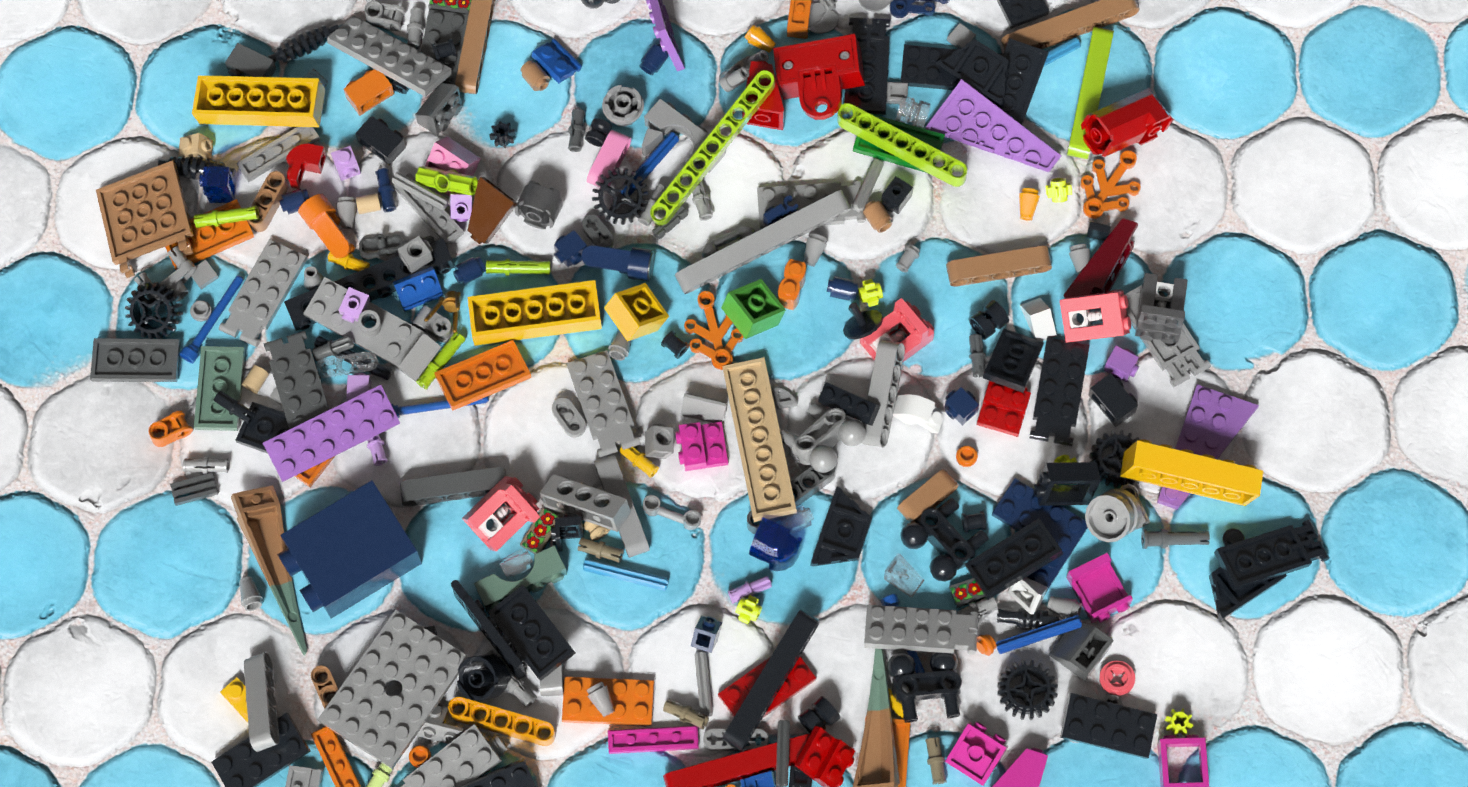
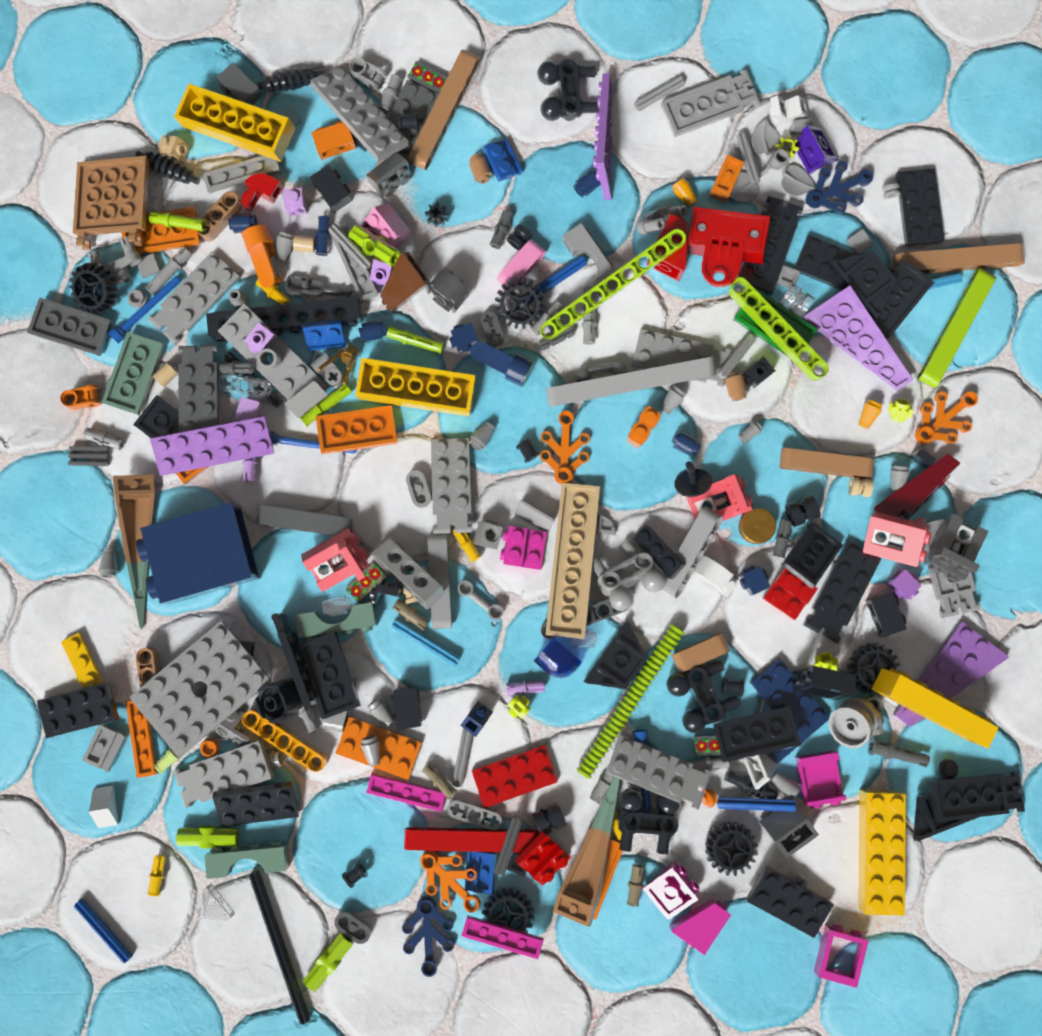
camera: 15 degrees right, 15 degrees up
clear blue brick [199,167,236,203] -> none
black axle [214,391,256,424] -> none
light grey beam [244,652,279,752] -> none
light grey brick [397,236,433,273] -> none
light grey cone [602,85,644,126] -> none
yellow brick [604,283,669,341] -> none
light grey slope [642,128,663,156] -> none
bright green brick [721,279,786,339] -> none
black beam [722,609,820,751] -> none
dark blue plate [763,195,798,227] -> none
neon yellow gear [858,279,883,307] -> none
clear slope [884,553,925,597] -> none
orange plate [956,446,978,467] -> none
white slope [1020,298,1056,342] -> none
red brick [1081,88,1174,157] -> none
coral gear [1099,661,1135,696] -> none
neon yellow gear [1165,708,1193,736] -> none
none -> light grey pin [145,246,192,295]
none -> light grey cone [367,697,393,727]
none -> black brick [390,686,423,730]
none -> lime piece [577,624,685,779]
none -> light grey pin [589,772,614,805]
none -> pearl gold head [738,508,776,544]
none -> tan wheel [848,476,873,498]
none -> yellow brick [858,789,906,916]

